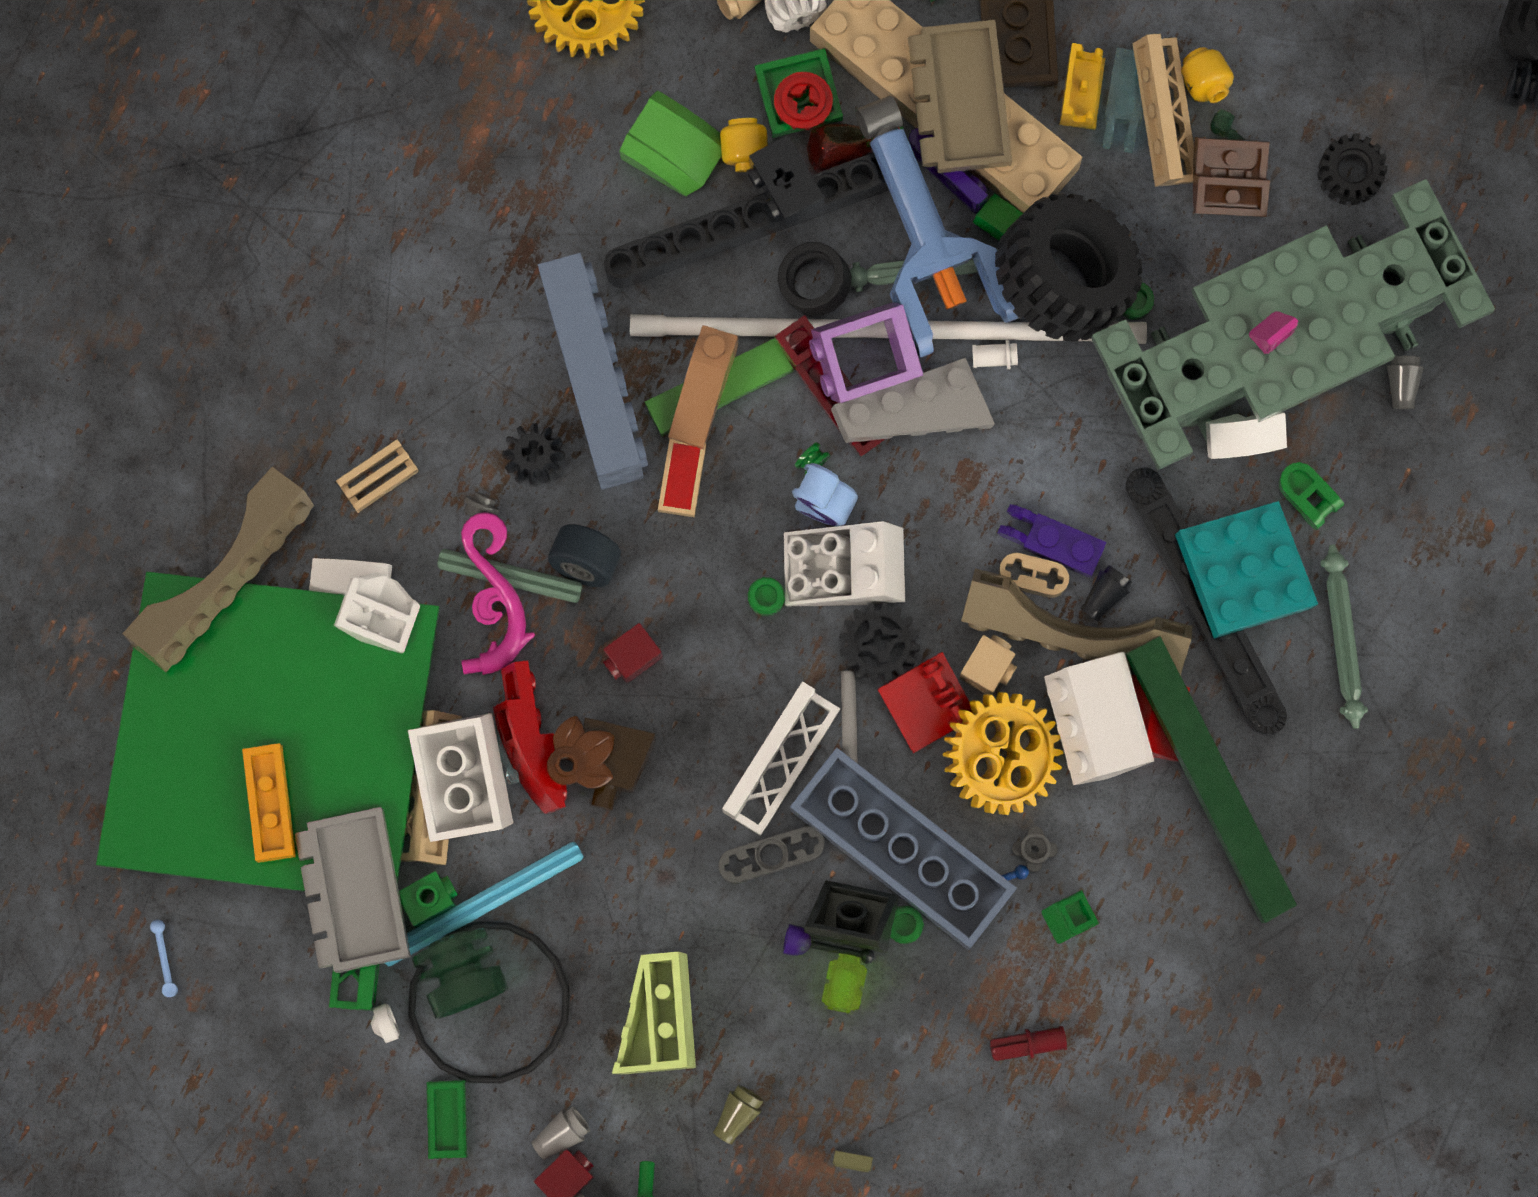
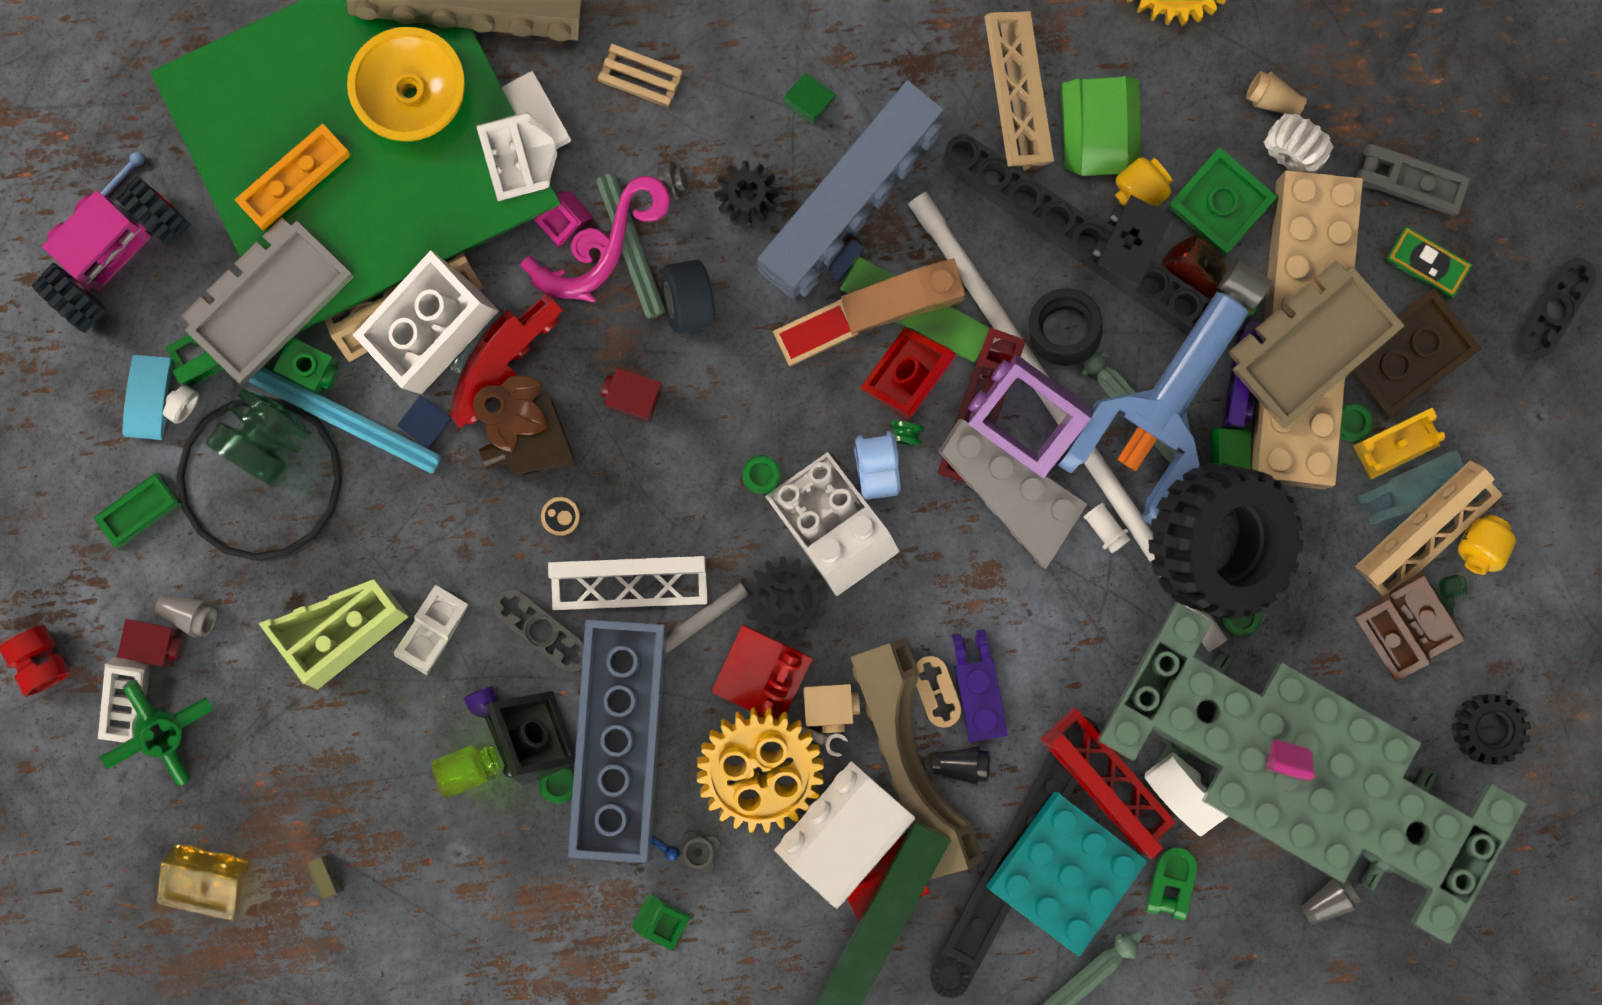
camera: 55 degrees right, 5 degrees up
olive cone [713,1085,764,1145] -> none
red gear [774,72,833,131] -> none
dark red axle [990,1026,1067,1061] -> none
none -> brick [31,176,190,333]
none -> medium azure slope [122,355,174,440]
none -> yellow dish [347,27,465,141]
none -> white slope [394,585,469,675]
none -> dark blue tile [397,395,453,450]
none -> dark pink slope [534,191,593,248]
none -> tile [541,497,581,536]
none -> green slope [783,72,836,126]
none -> white hand [799,726,848,757]
none -> dark blue tile [828,240,864,283]
none -> red slope [860,327,956,422]
none -> tan fence [984,11,1054,172]
none -> red fence [1040,707,1176,859]
none -> green tile [1340,403,1373,442]

